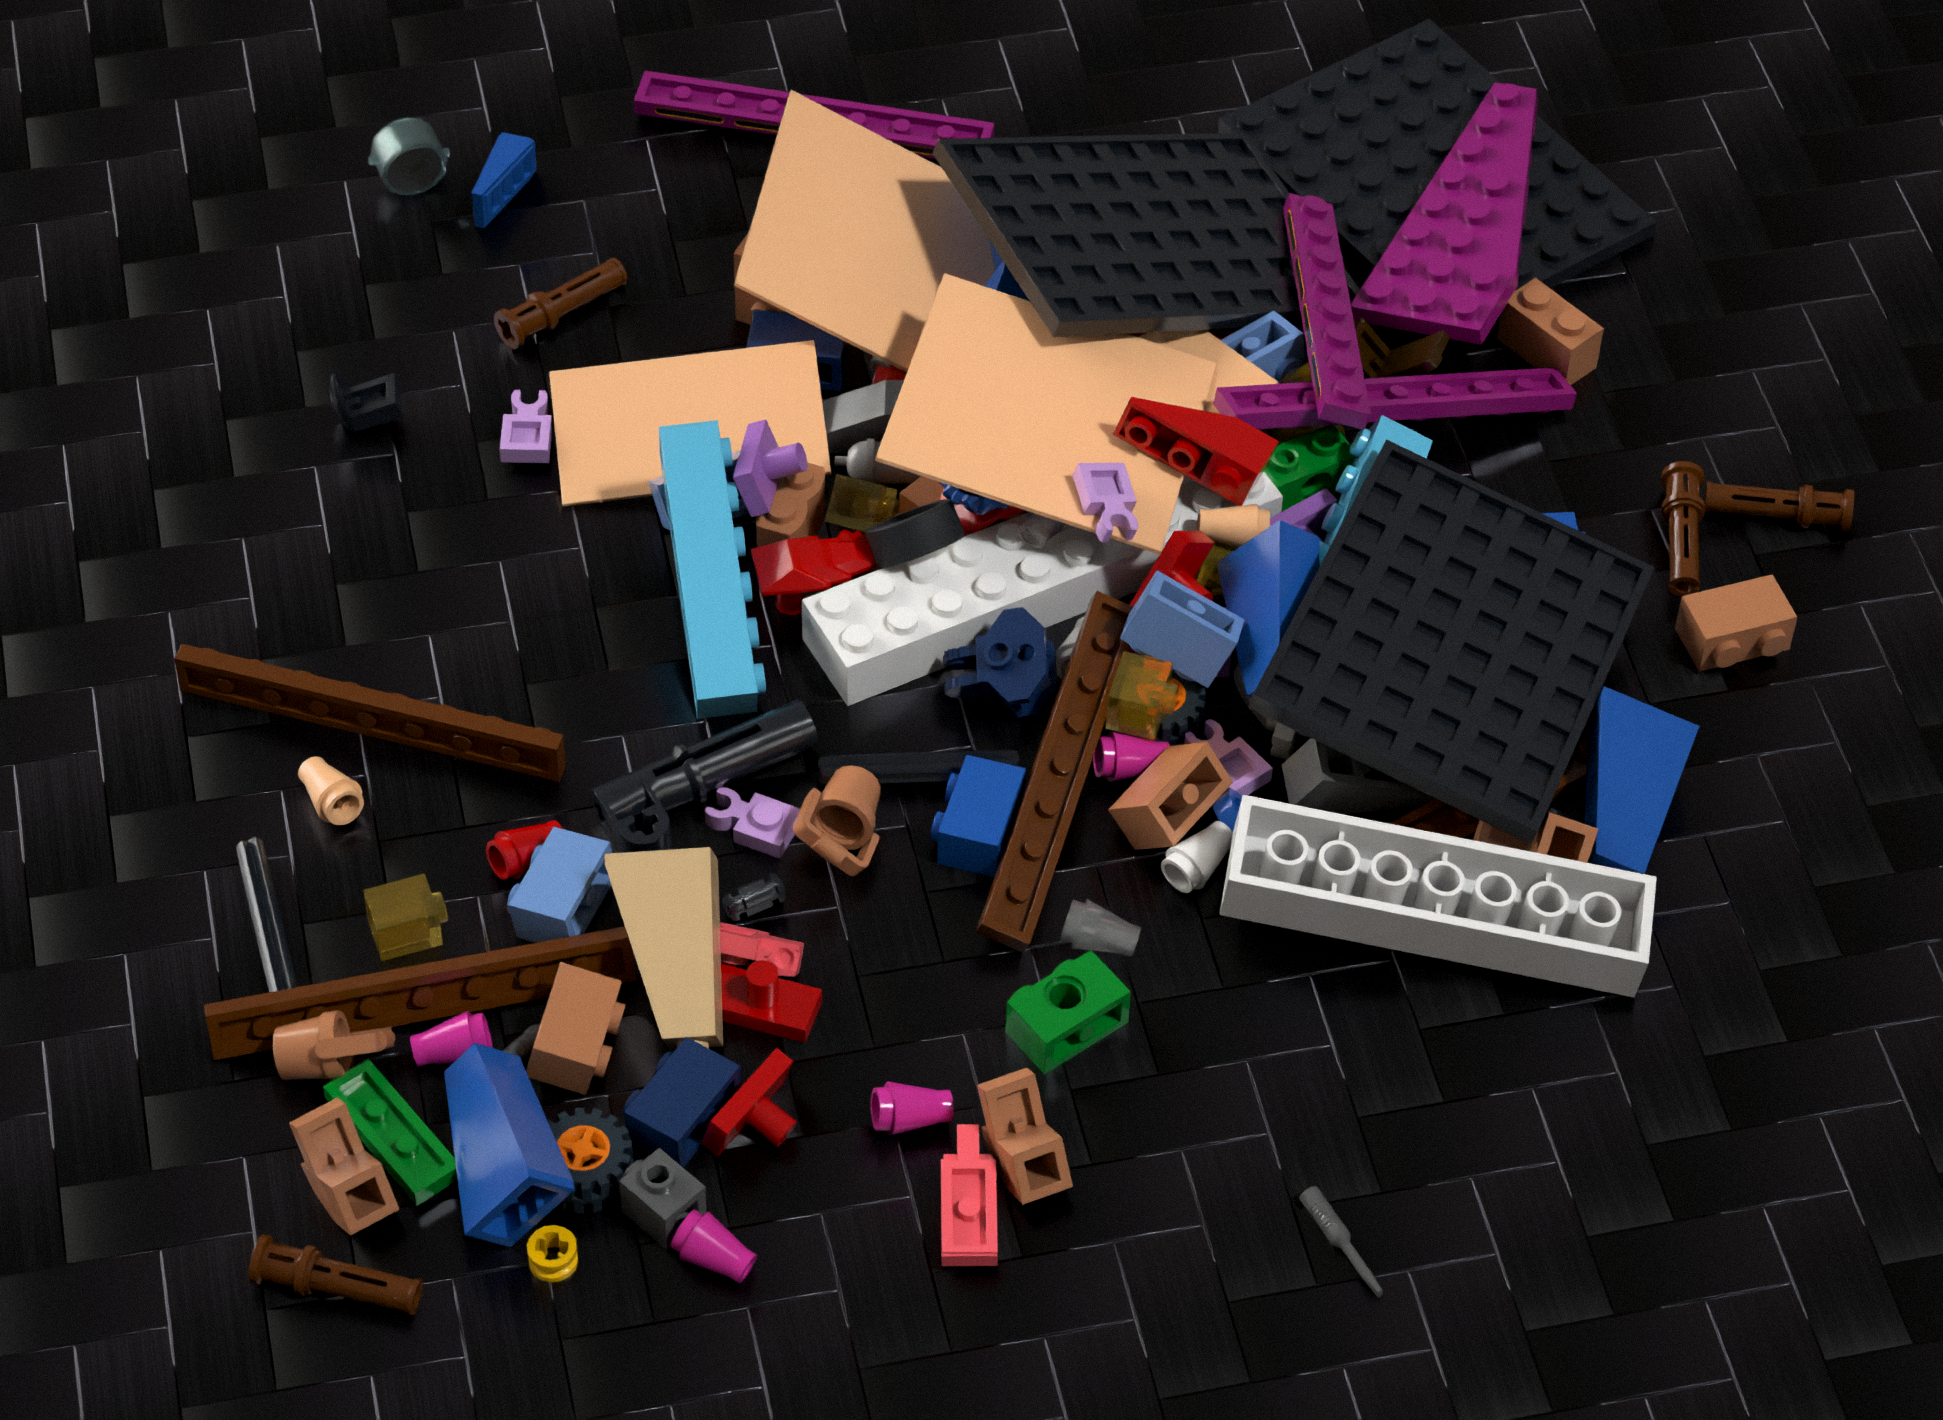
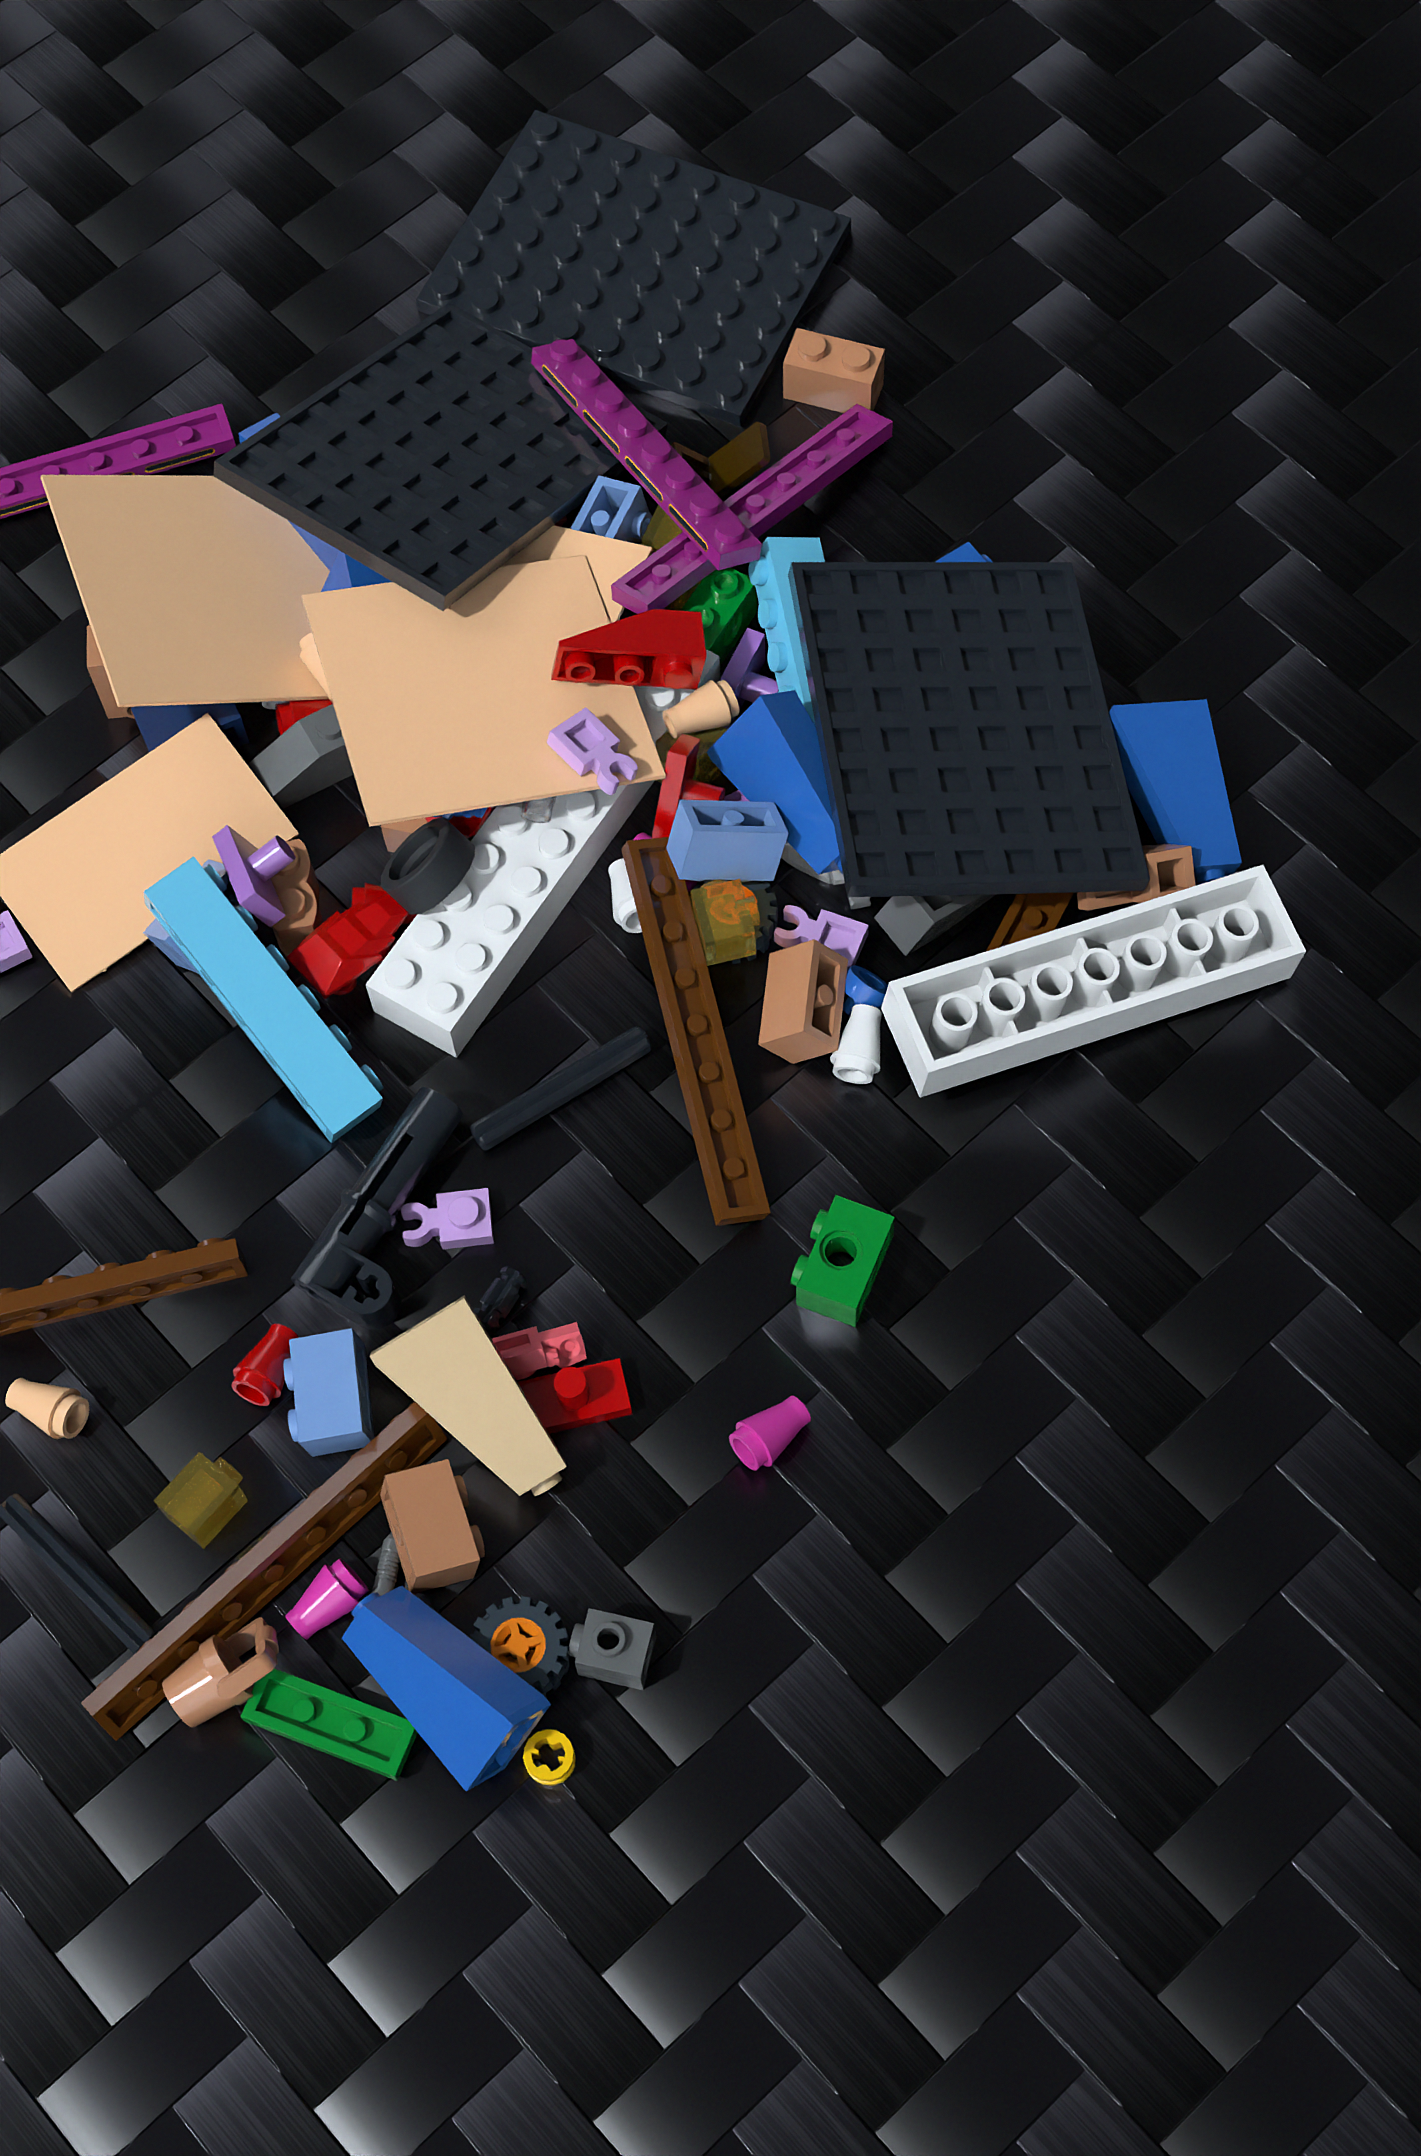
camera: 25 degrees left, 15 degrees up
reddish brown pin [248,1234,423,1315] -> none
nougat brick [289,1098,400,1235] -> none
dark blue brick [623,1037,741,1168] -> none
dark pink cone [671,1209,757,1283] -> none
red tile [701,1048,798,1157] -> none
nougat piece [793,765,881,876] -> none
clear yellow brick [825,474,900,532] -> none
light grey piece [834,438,921,487] -> none
blue brick [931,755,1026,877] -> none
coral hinge [941,1124,998,1266] -> none
dark blue hinge [943,607,1058,721] -> none
nougat brick [977,1068,1073,1205] -> none
clear cone [1060,899,1141,957] -> none
dark pink cone [1093,731,1170,782] -> none
dark grey piece [1299,1186,1383,1298] -> none
magenta wing [1351,82,1538,345] -> none
reddish brown pin [1661,461,1705,597] -> none
nougat brick [1675,574,1797,672] -> none
reddish brown pin [1704,481,1854,532] -> none

